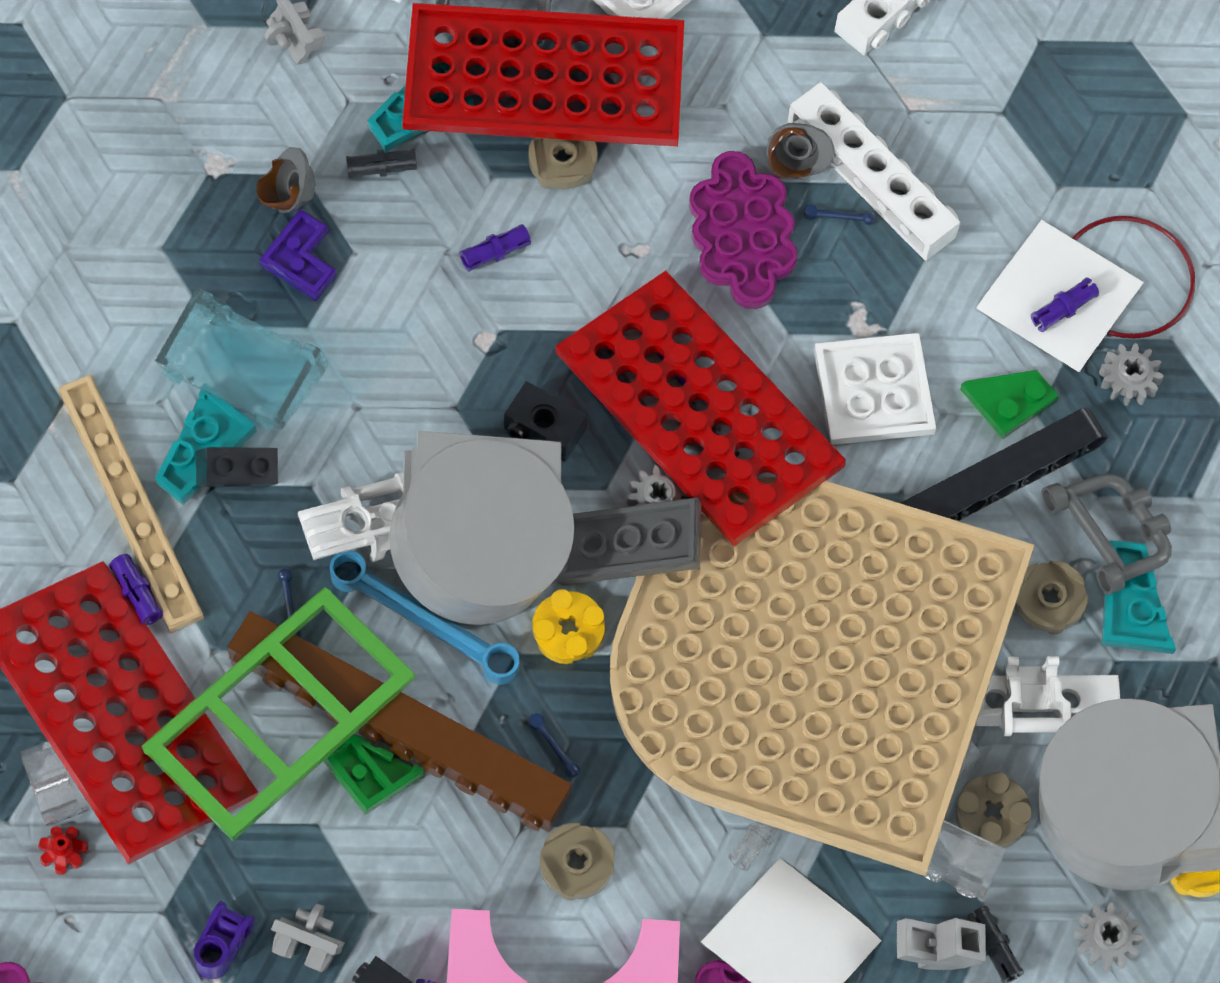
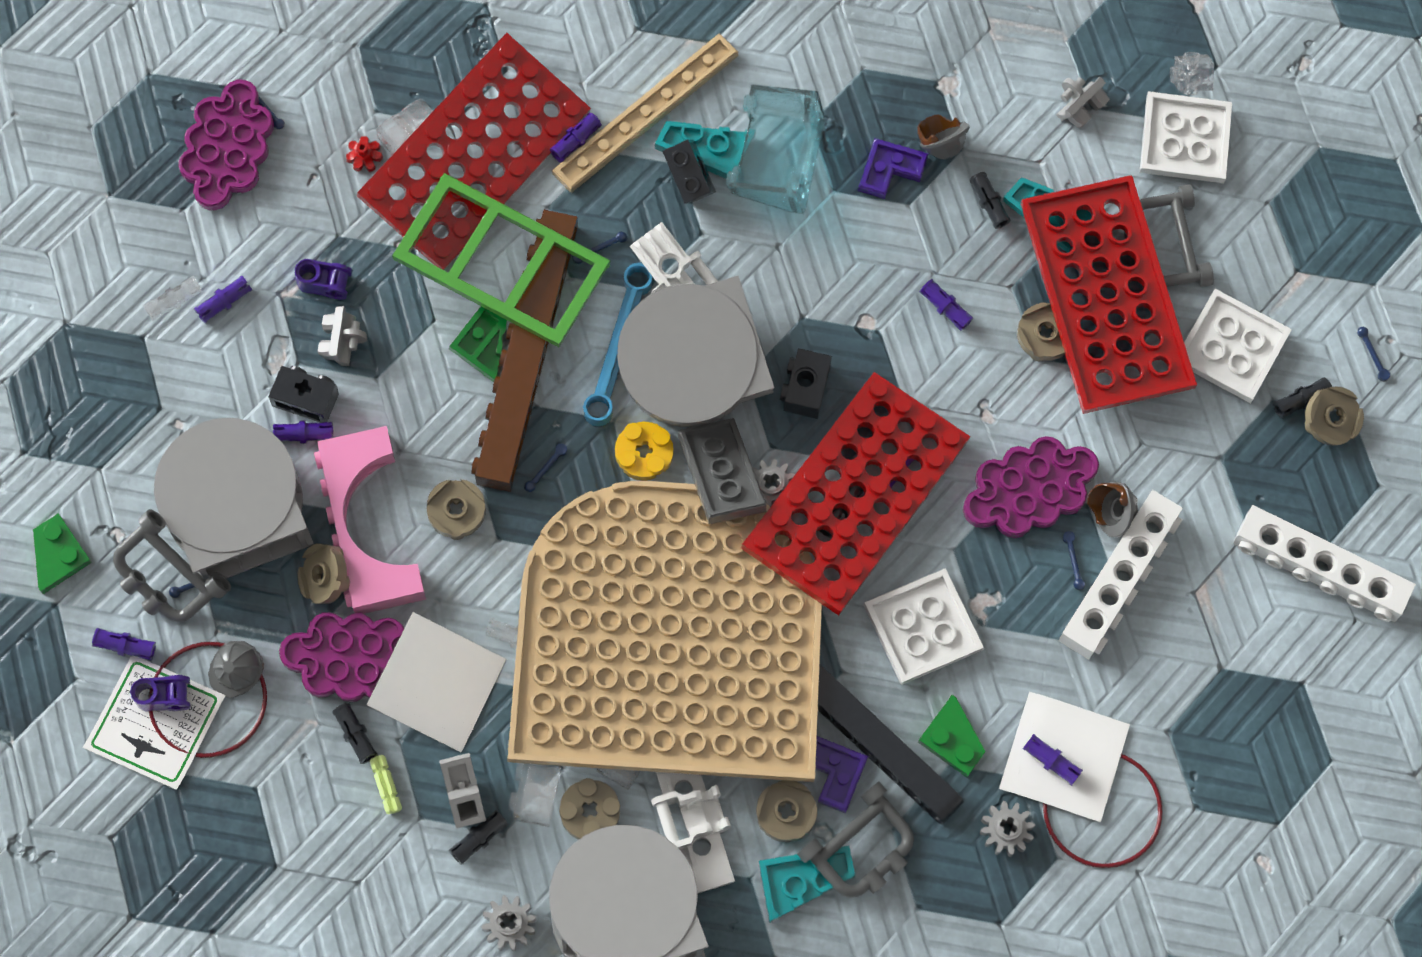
camera: 75 degrees right, 5 degrees up
none -> dark purple tile [815,736,868,814]

